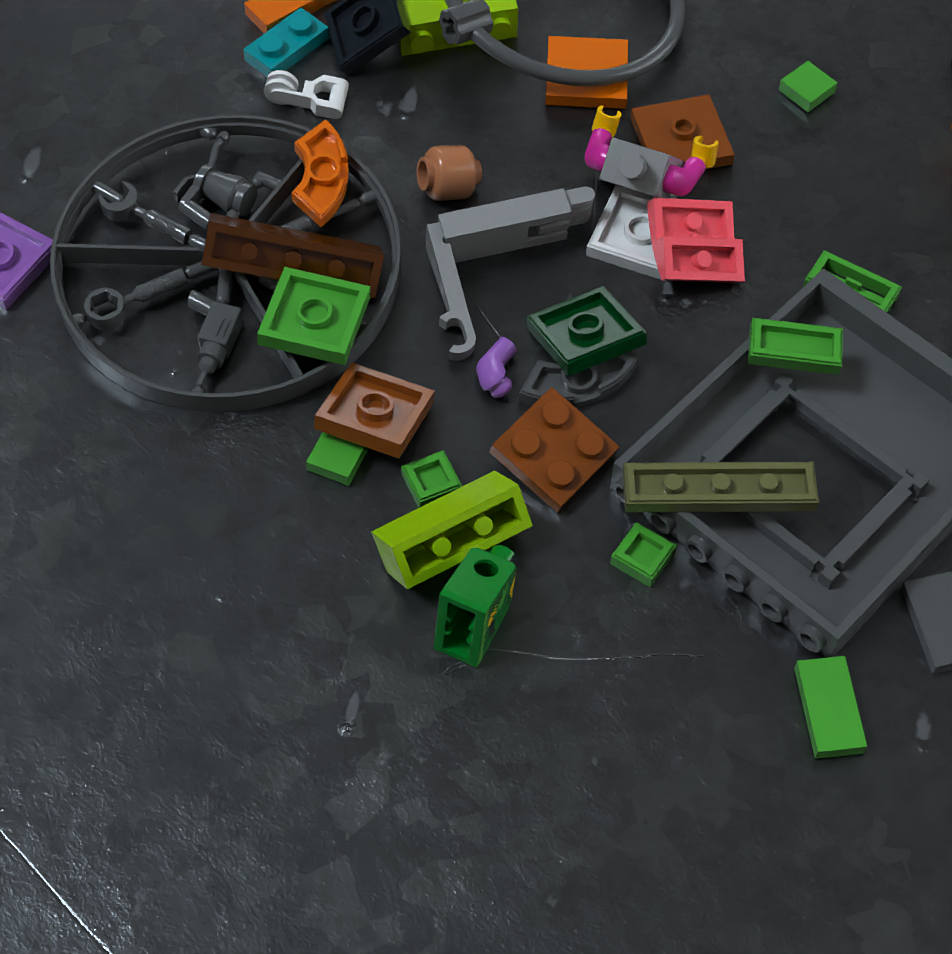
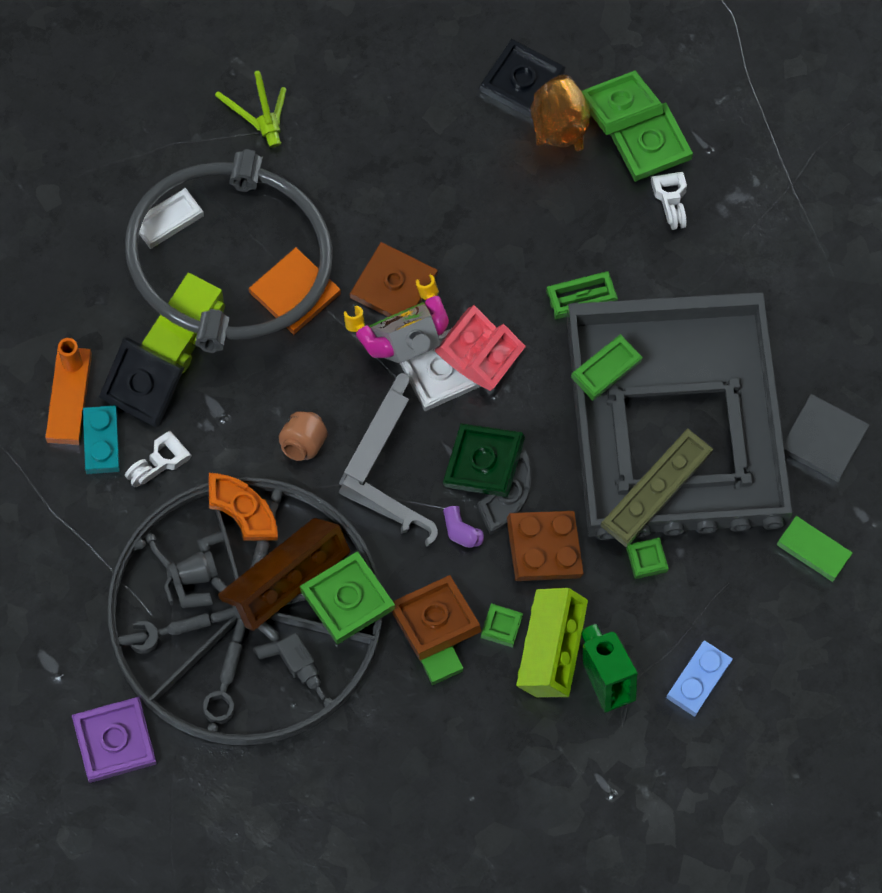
camera: 50 degrees left, 10 degrees up
bright green tile [778,61,838,112] -> none
none -> light blue plate [666,640,733,717]

